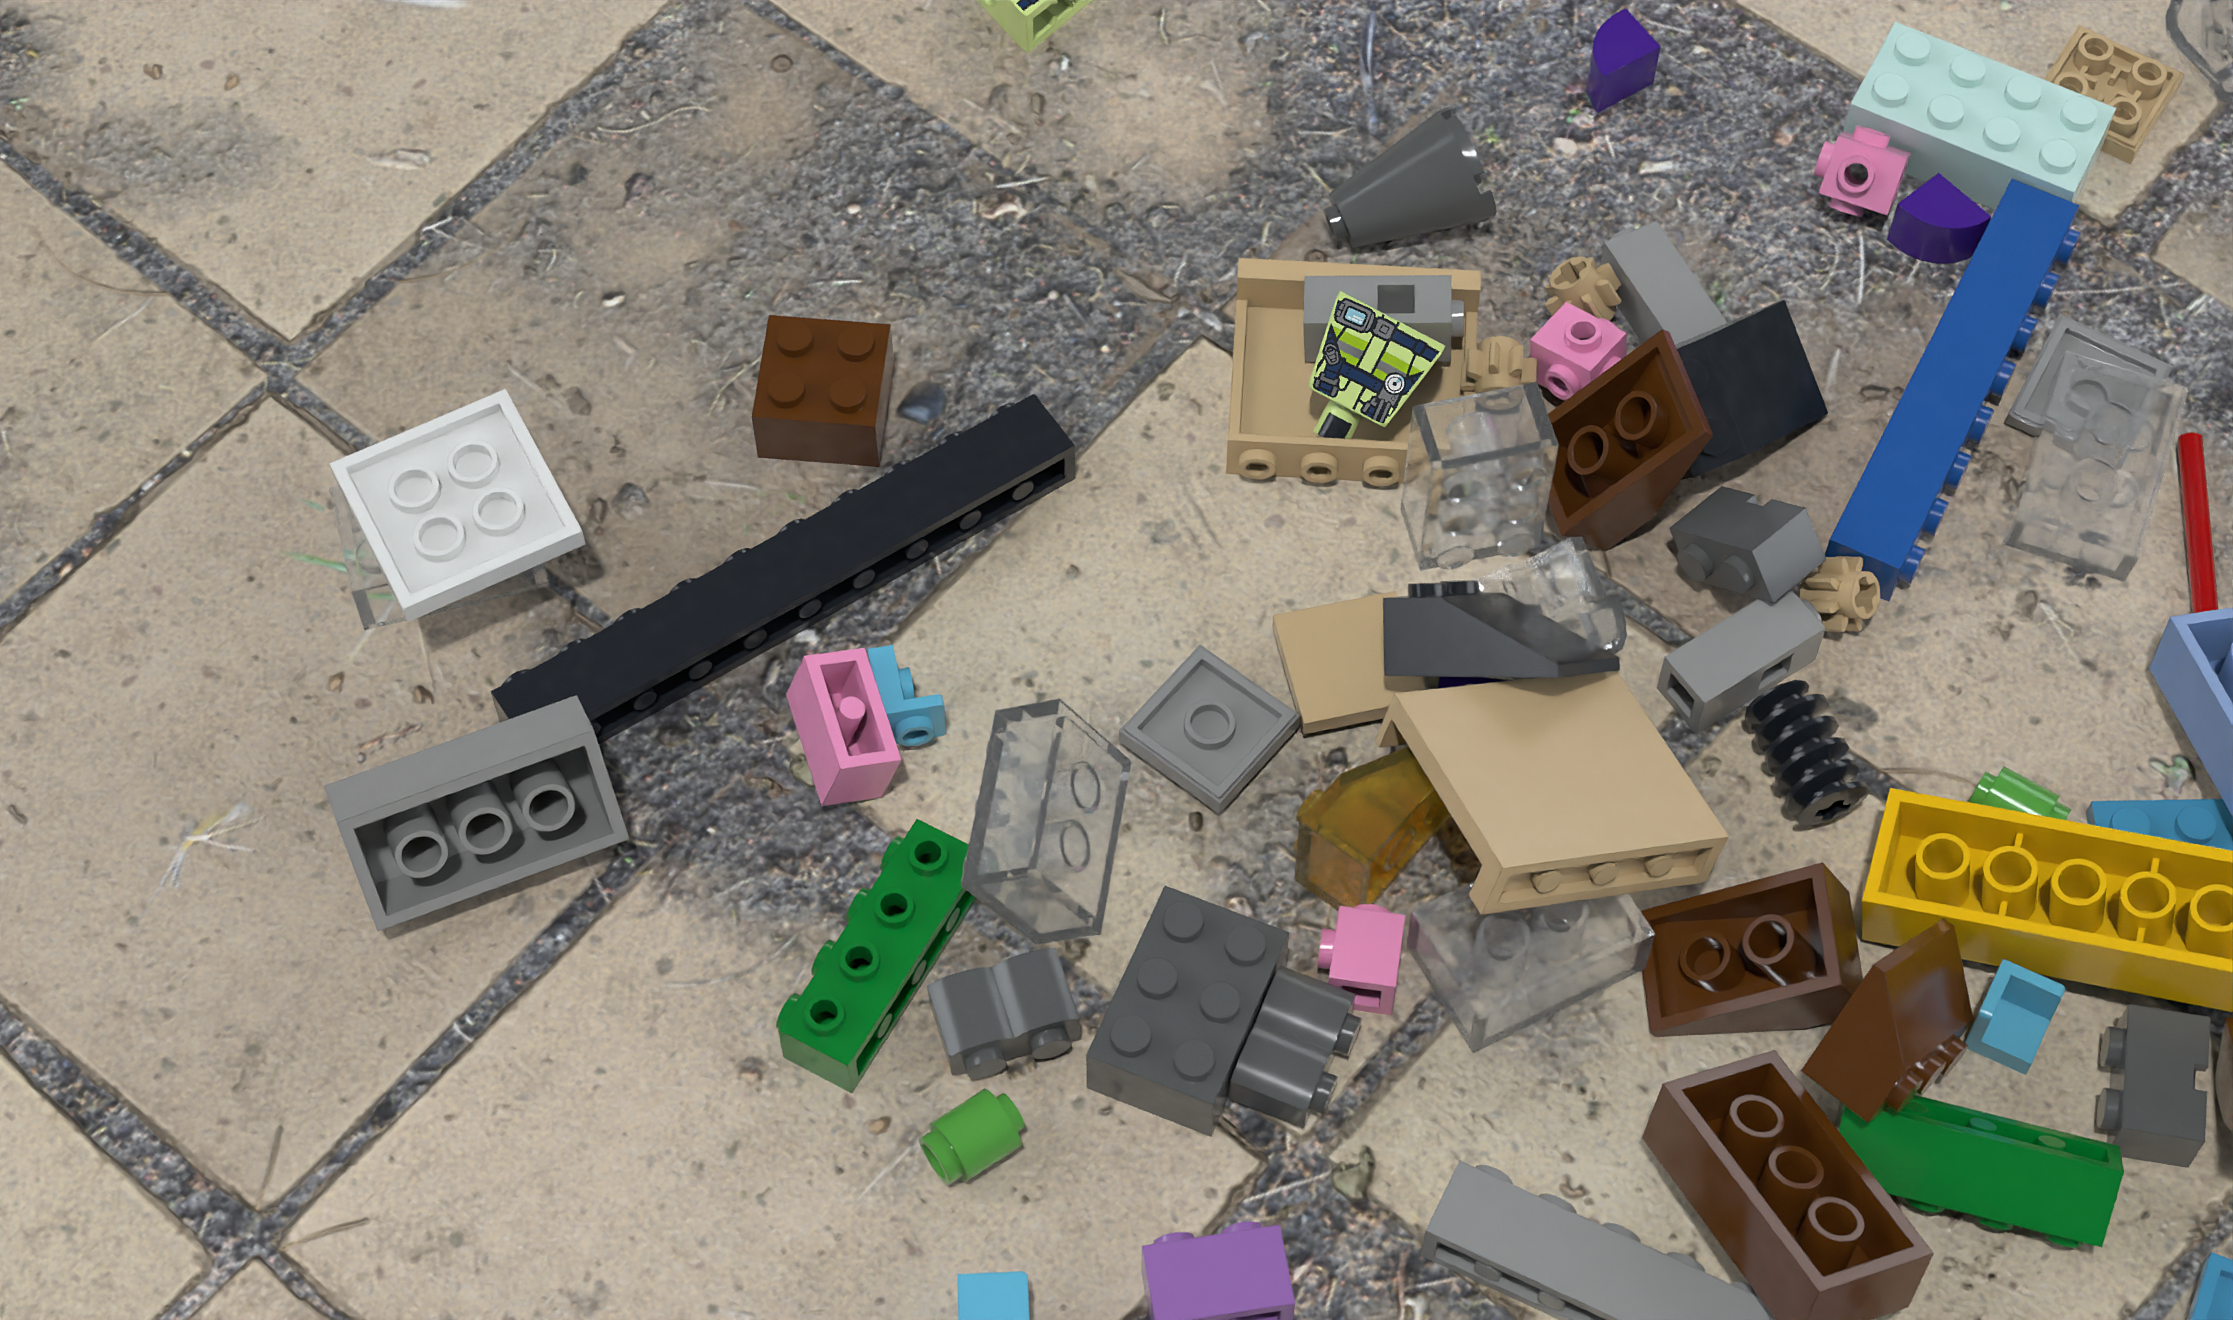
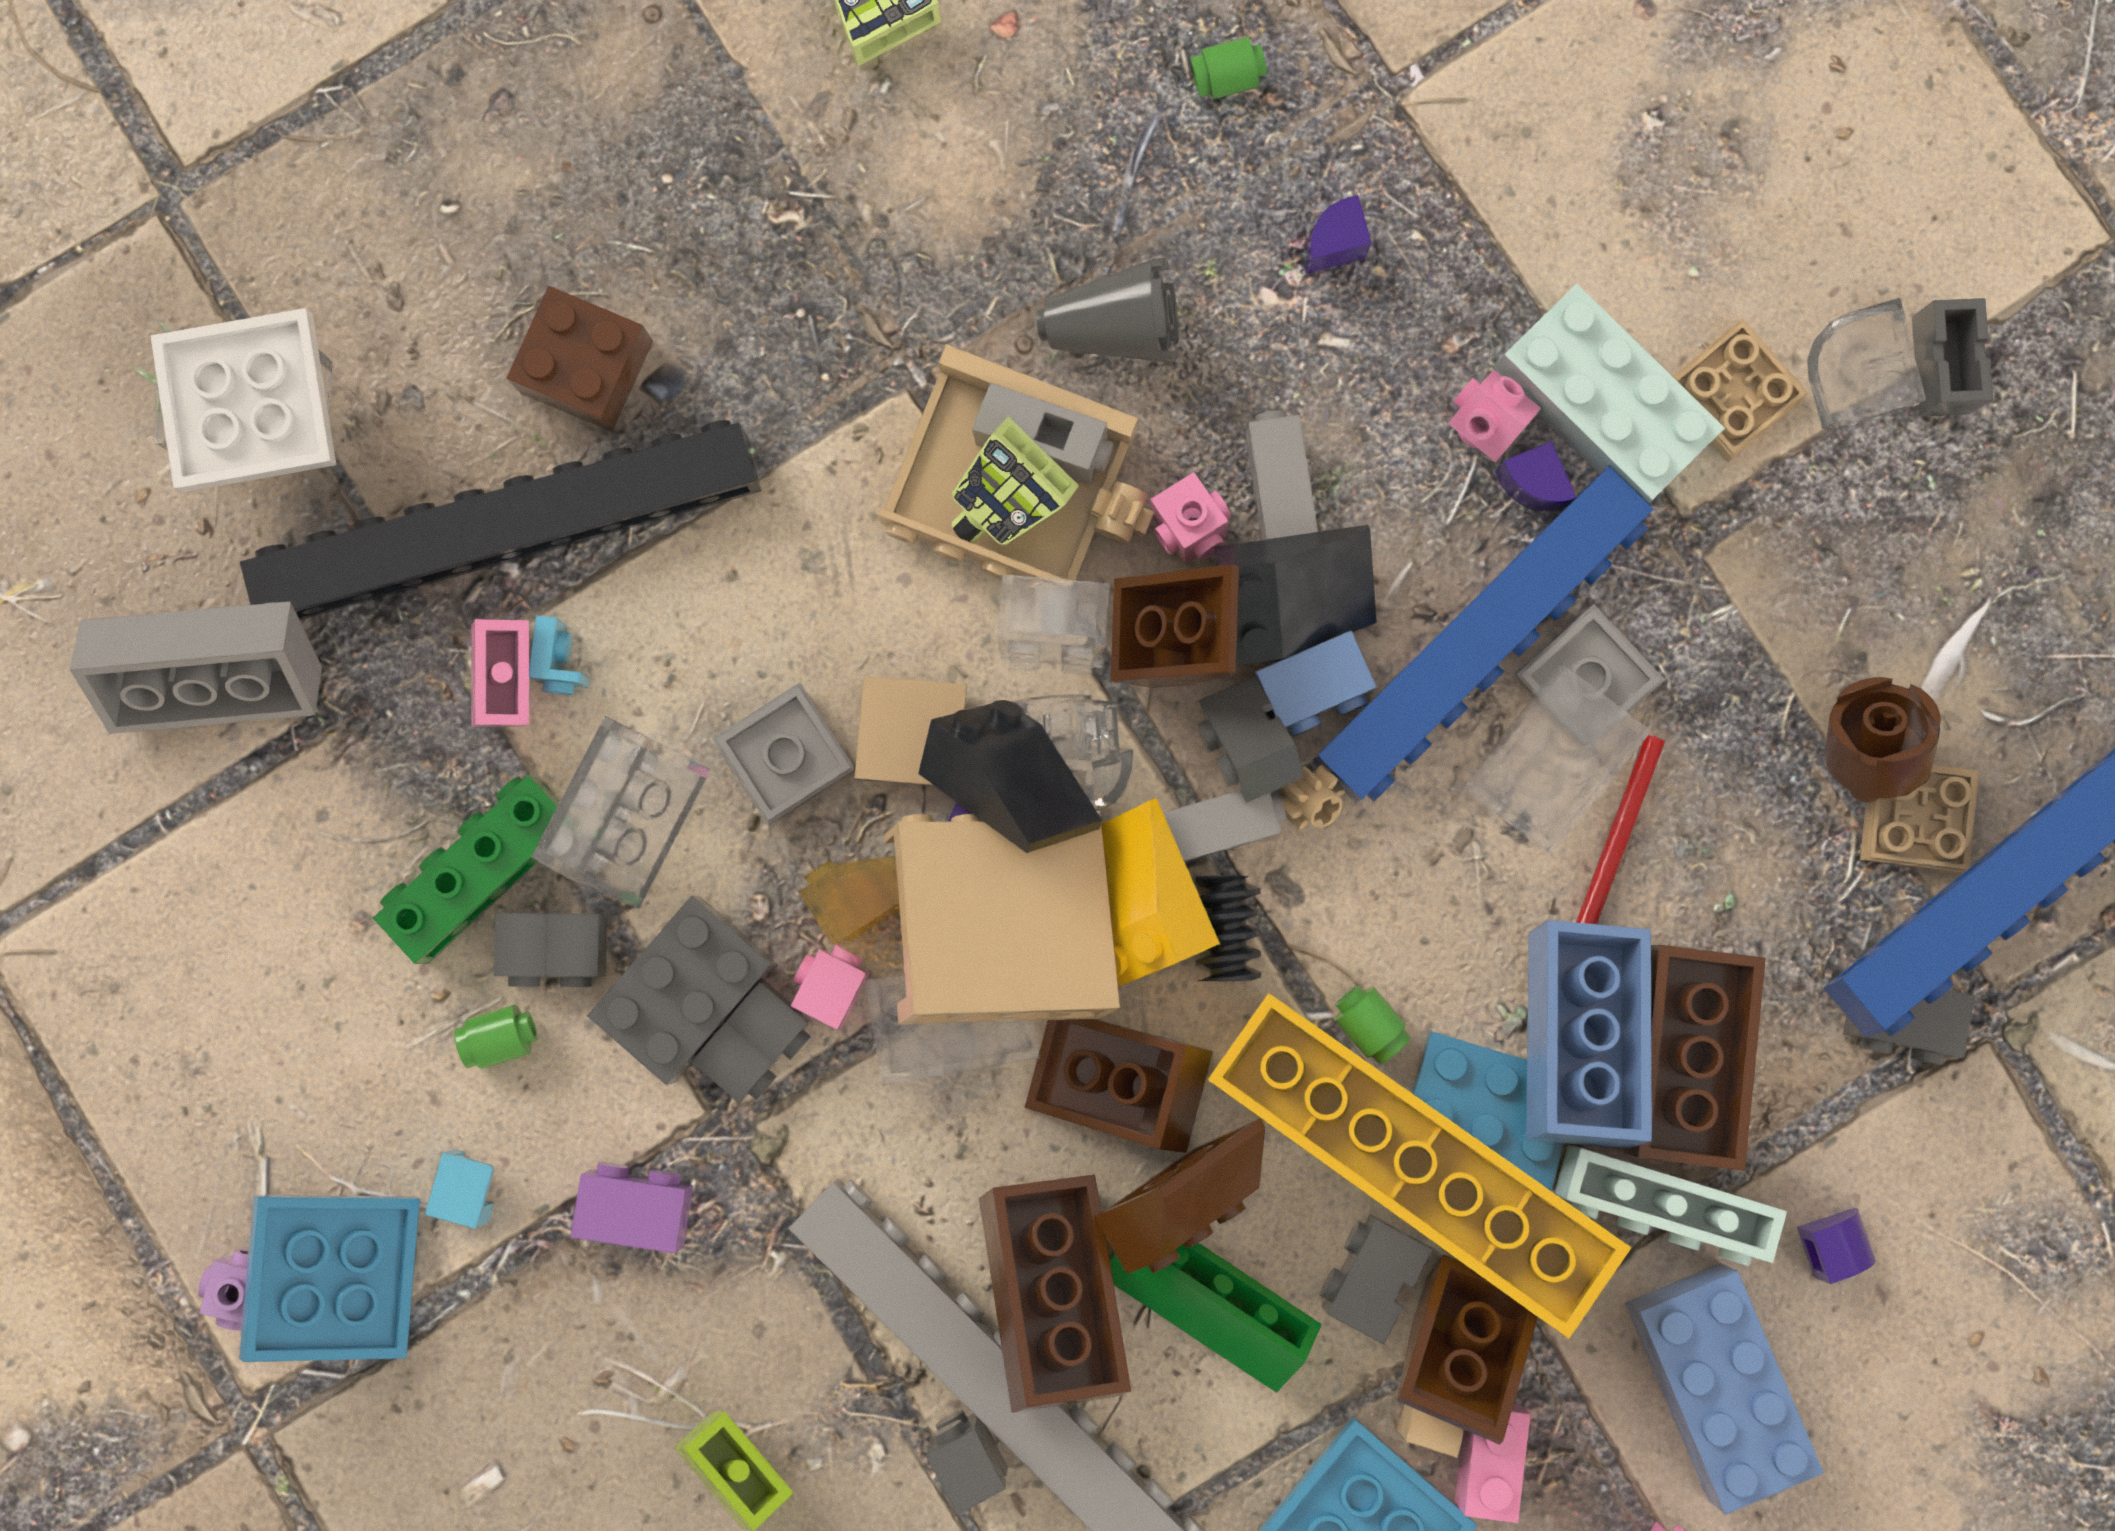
camera: 20 degrees right, 25 degrees up
tan gear [1544,257,1622,321] -> none
medium azure panel [1965,959,2066,1075] -> none
none -> yellow slope [1101,798,1220,987]
none -> medium blue brick [1254,631,1377,737]

